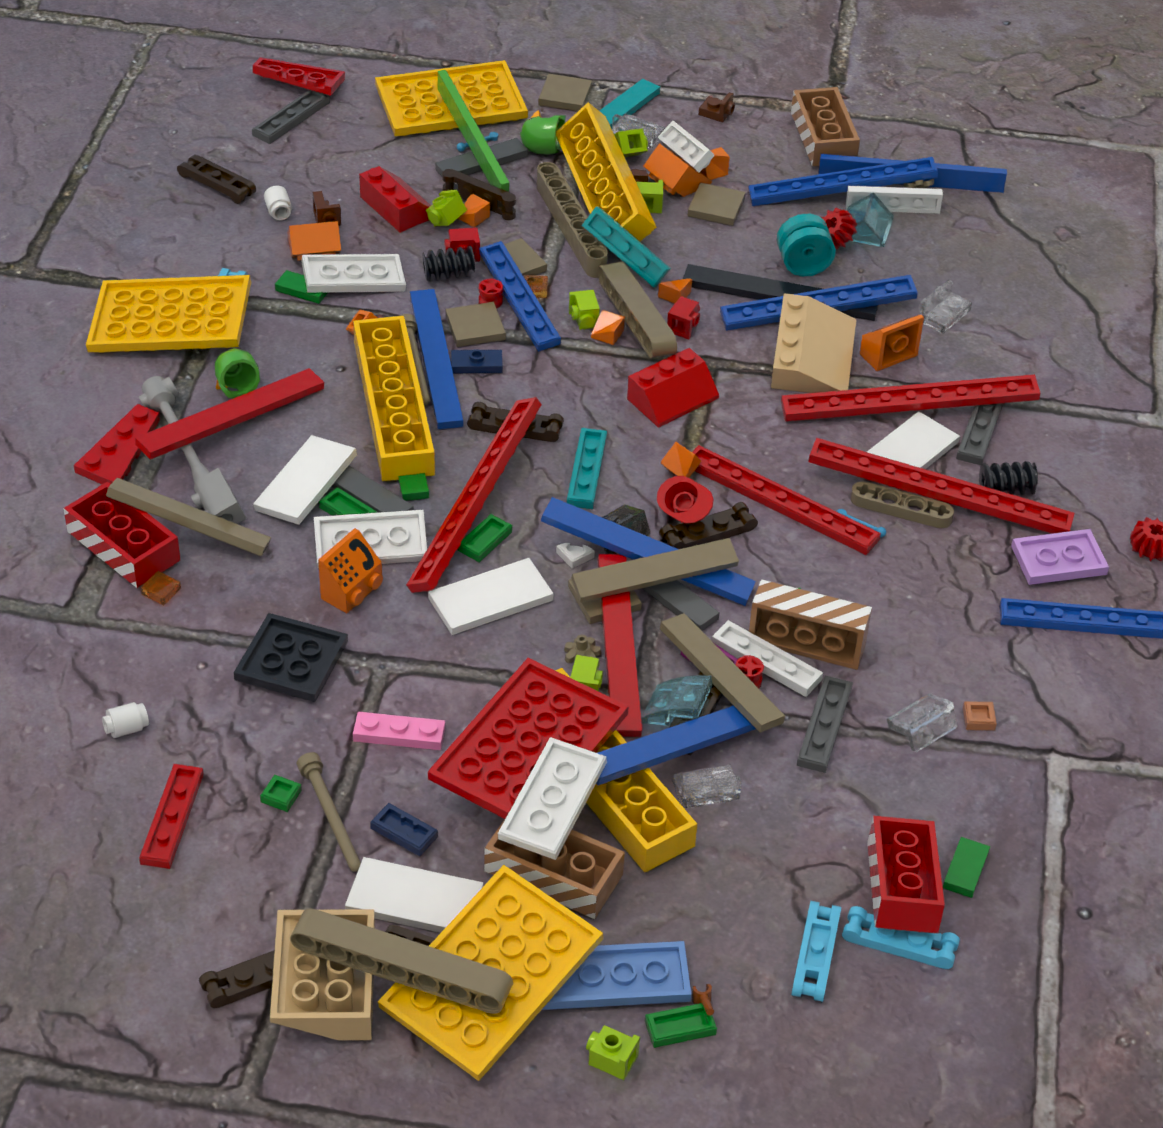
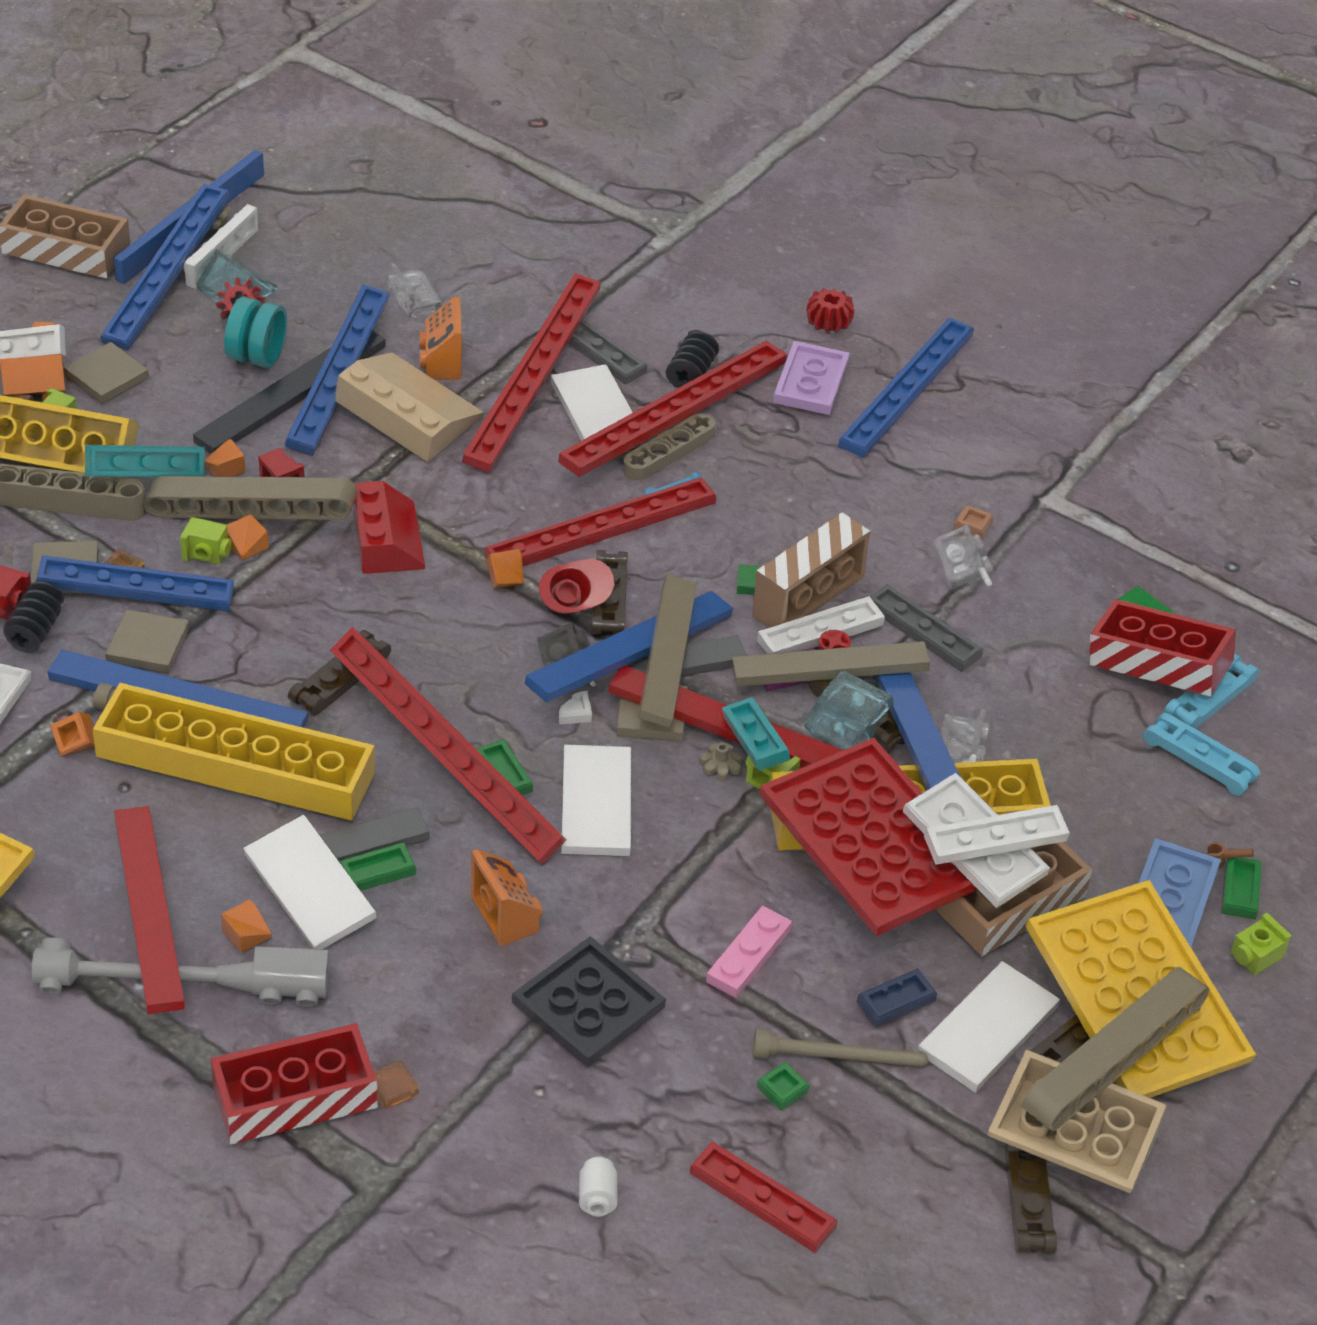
camera: 65 degrees left, 0 degrees up
red wing [74,404,160,484] -> none
dark tan tile [106,478,271,556] -> none
bright green piece [215,348,260,399] -> none
white tile [314,510,427,568] -> none
green tile [398,473,429,501] -> none
dark blue plate [451,349,503,374] -> none
red wheel [479,279,503,309] -> none
teal tile [567,428,607,509] -> none
none -> orange slope [221,899,272,953]
none -> teal plate [722,697,790,771]
none -> white plate [924,805,1070,865]

